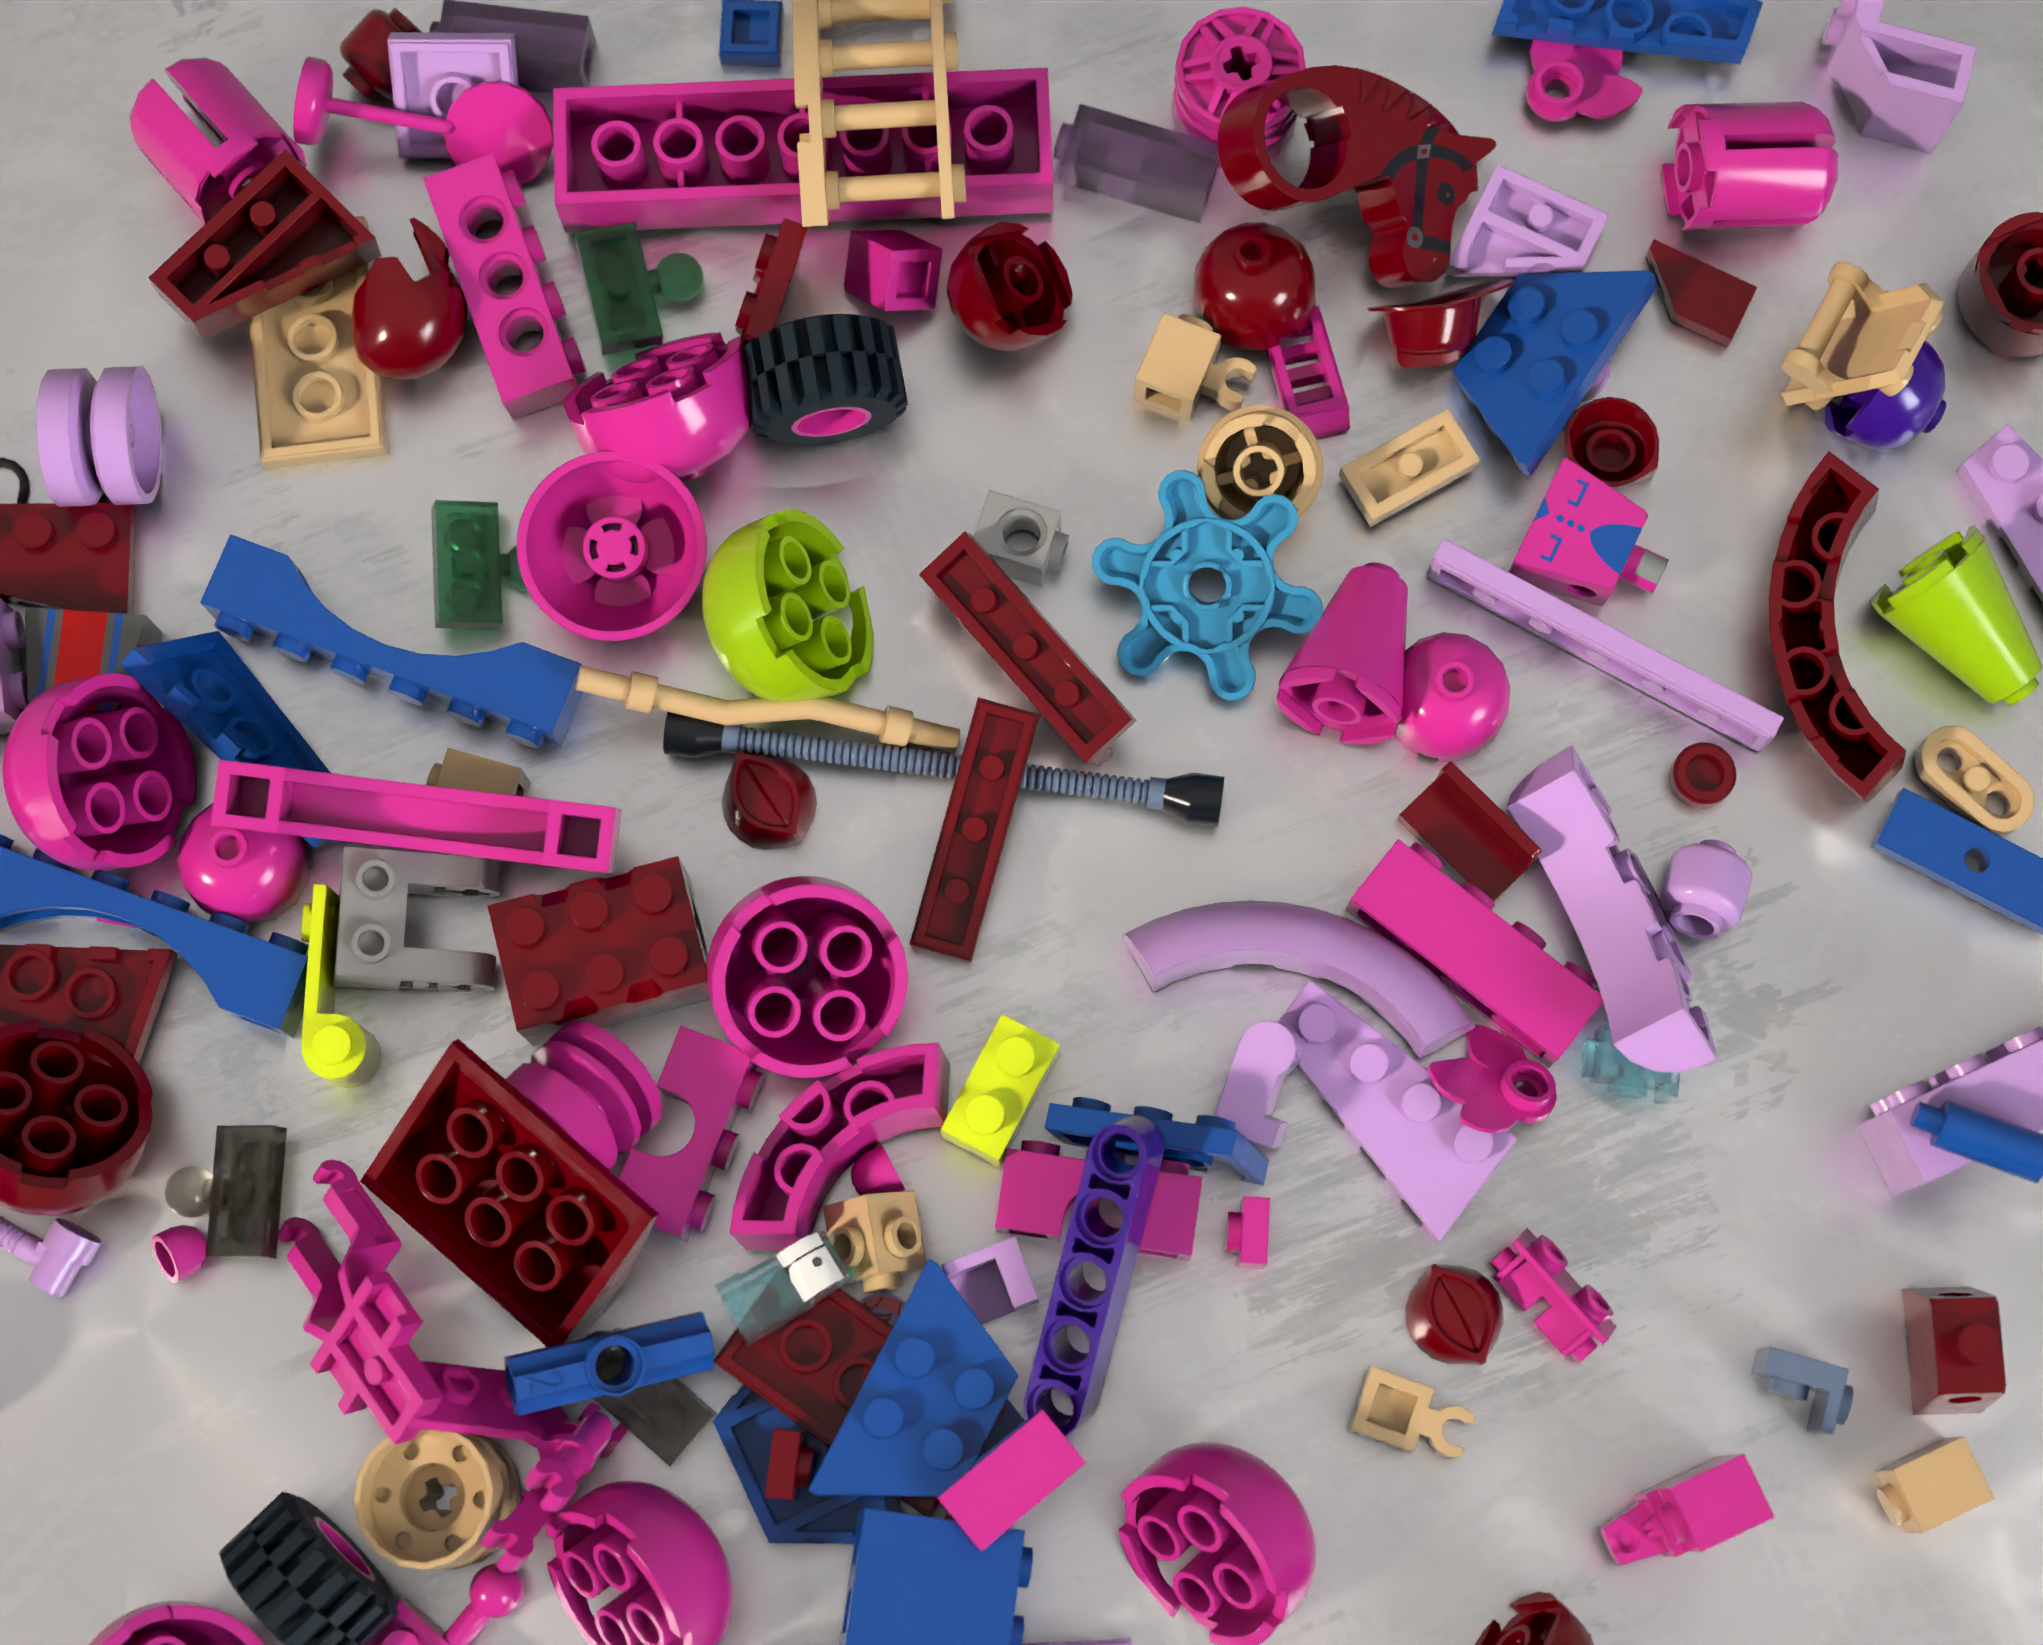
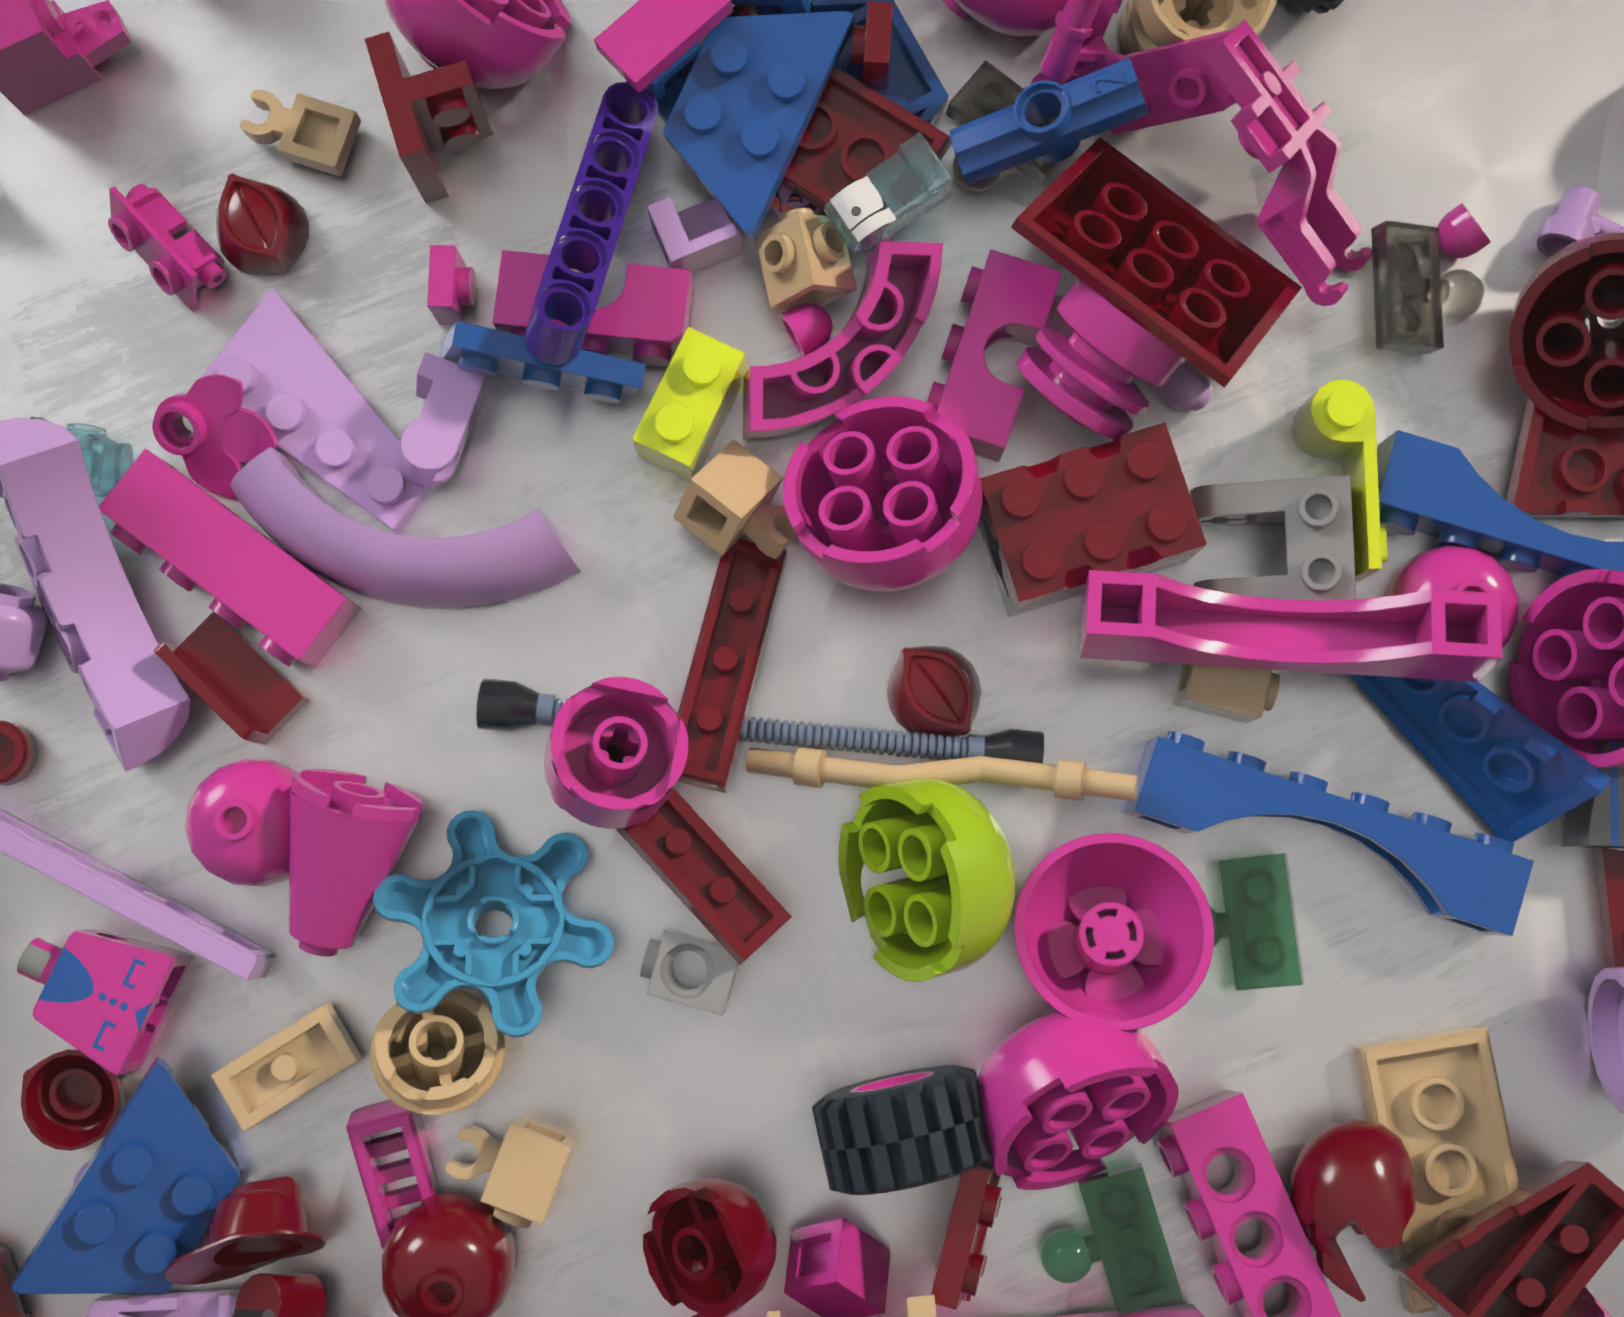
camera: 175 degrees right, 5 degrees up
none -> dark red bracket [364,32,494,203]
none -> dark pink brick [544,677,689,829]
none -> tan brick [673,440,798,559]

